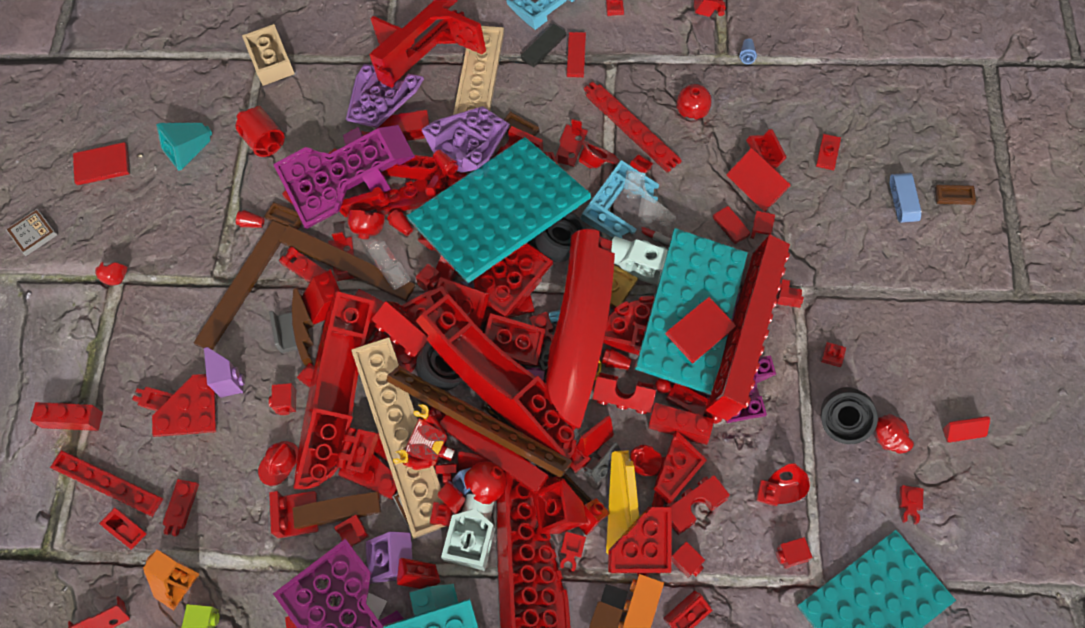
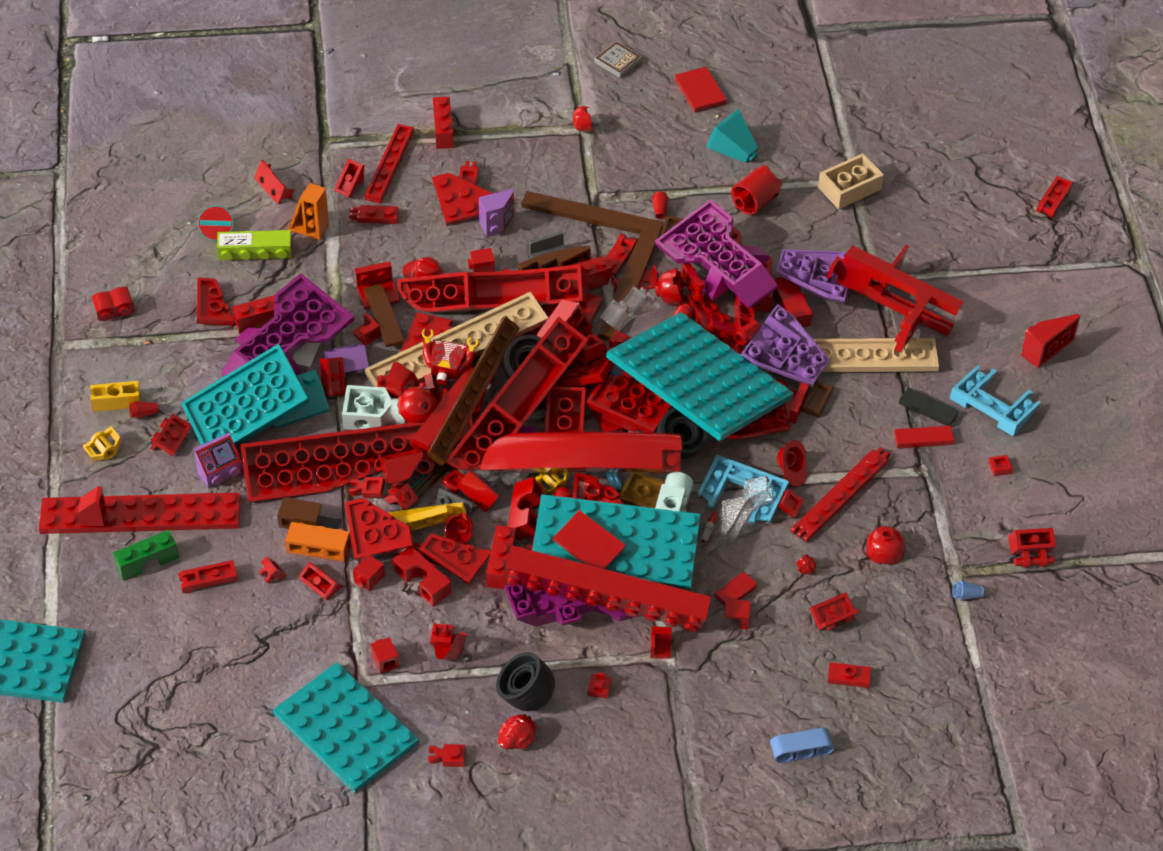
camera: 75 degrees right, 15 degrees down
red plate [337,427,379,474] -> none
red piece [555,119,588,167] -> none
red tile [726,148,791,212] -> none
reddish brown tile [935,185,976,205] -> none
slope [943,416,990,443] -> none
none -> red plate [795,554,816,575]

